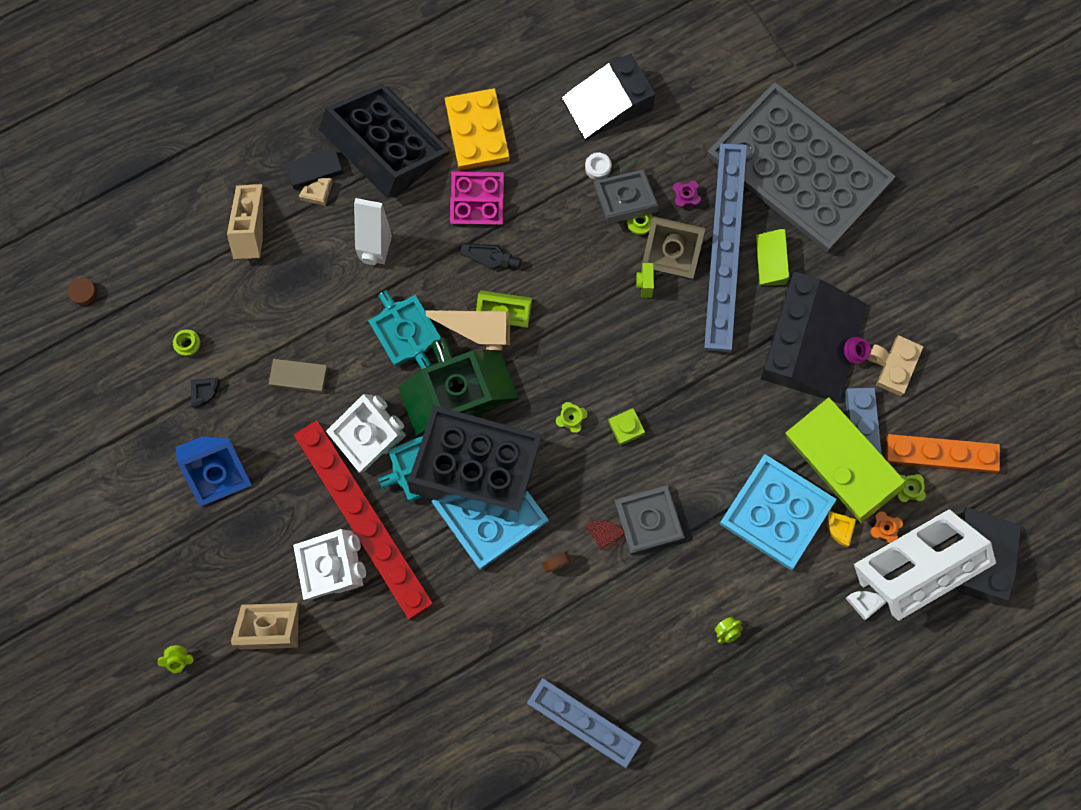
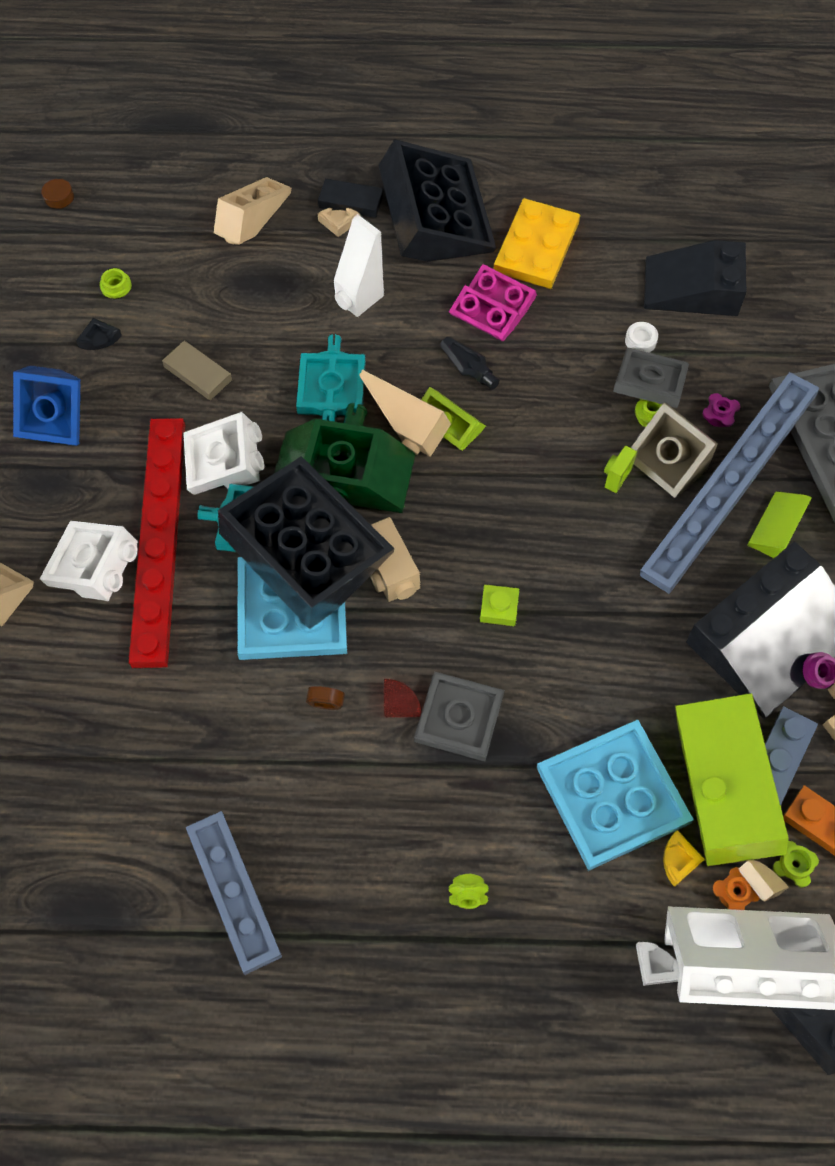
camera: 30 degrees right, 10 degrees down
lime plate [556,402,587,433] -> none
none -> tan brick [370,517,420,602]
none -> tan tile [738,860,789,902]

